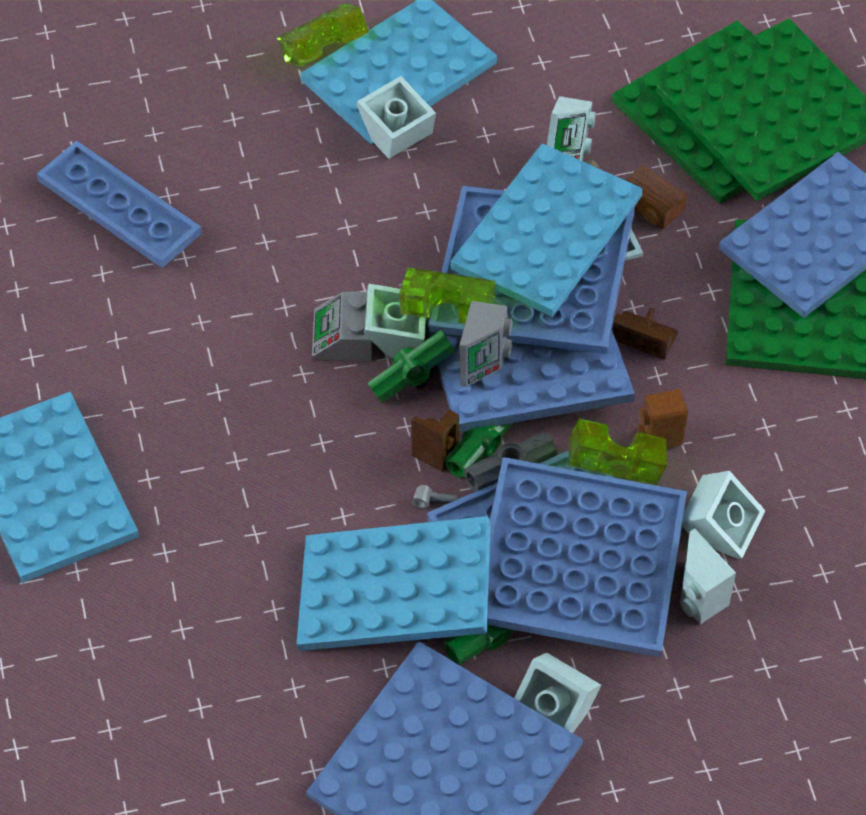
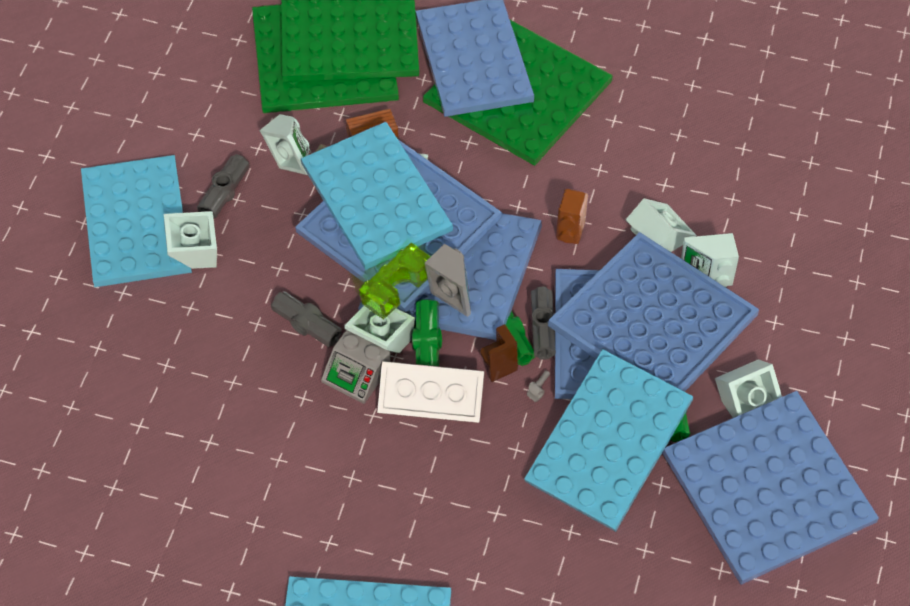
camera: 60 degrees left, 0 degrees up
medium blue plate [37,141,202,268] -> none
clear neon green arch [277,3,369,67] -> none
clear neon green arch [569,418,667,485] -> none
reddish brown panel [612,308,678,360] -> none
none -> dark grey piece [197,154,250,218]
none -> dark grey piece [271,291,342,347]
none -> white plate [377,361,484,423]

